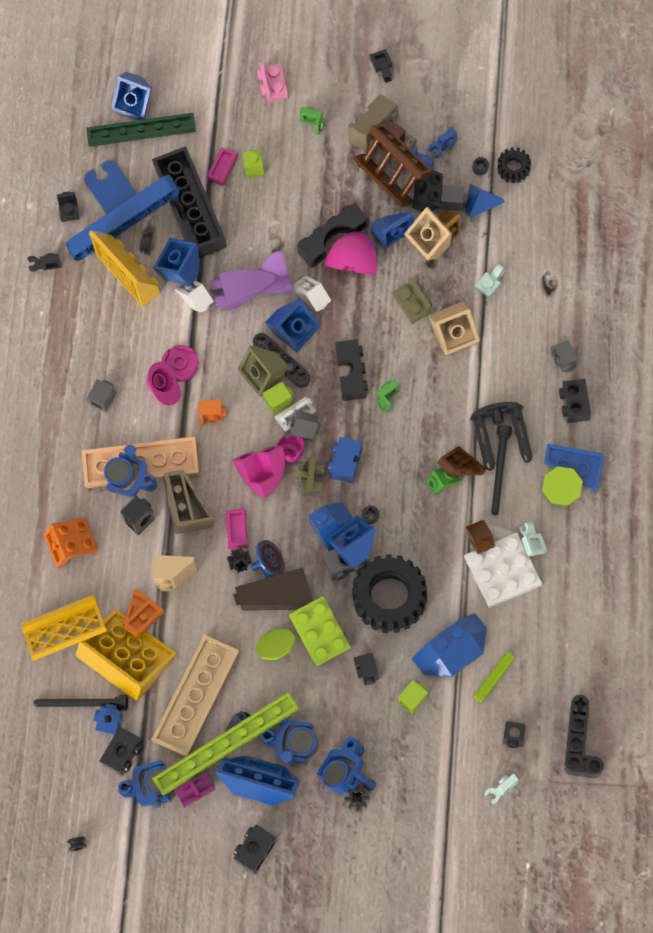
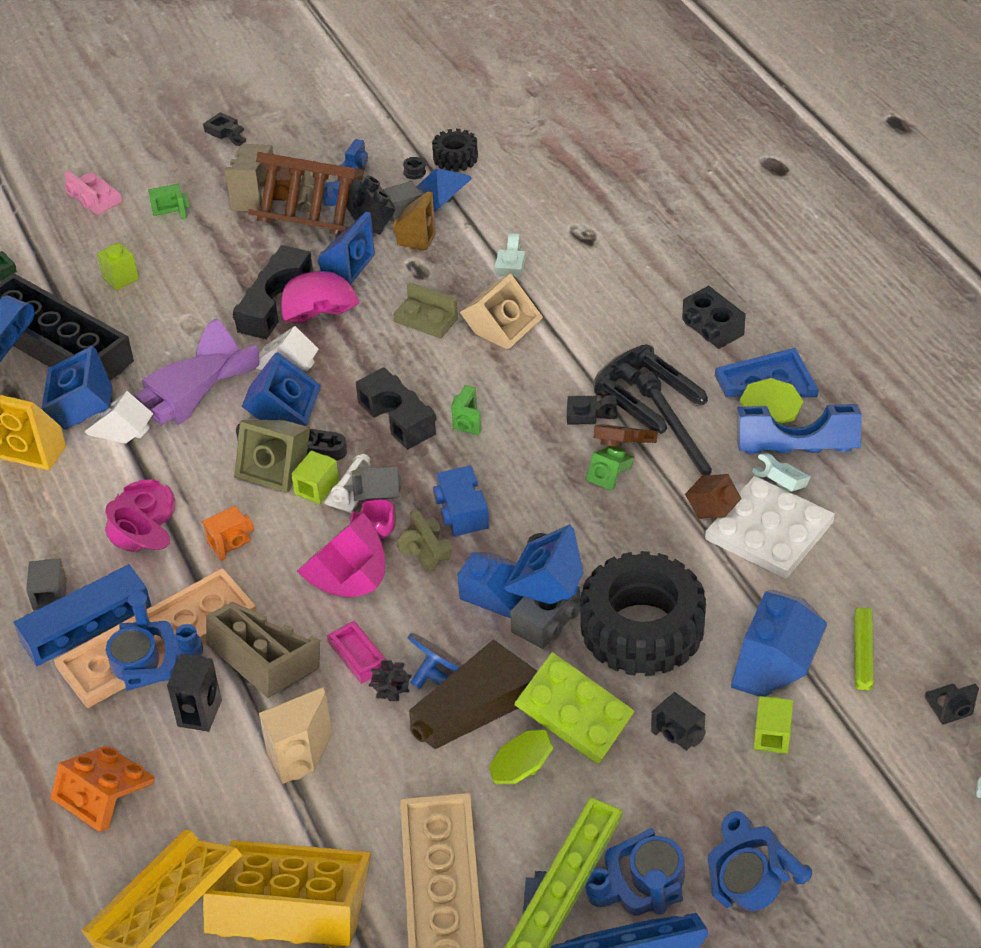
camera: 35 degrees left, 25 degrees down
orange wing [123,589,164,639] -> none
dark pink tile [206,147,238,186] -> none
black gear [344,786,370,812] -> none
tan slope [404,207,452,260] -> none
dark grey brick [550,340,578,373] -> none
none -> blue brick [13,564,152,667]
none -> black plate [567,395,617,425]
none -> arch [737,404,862,454]

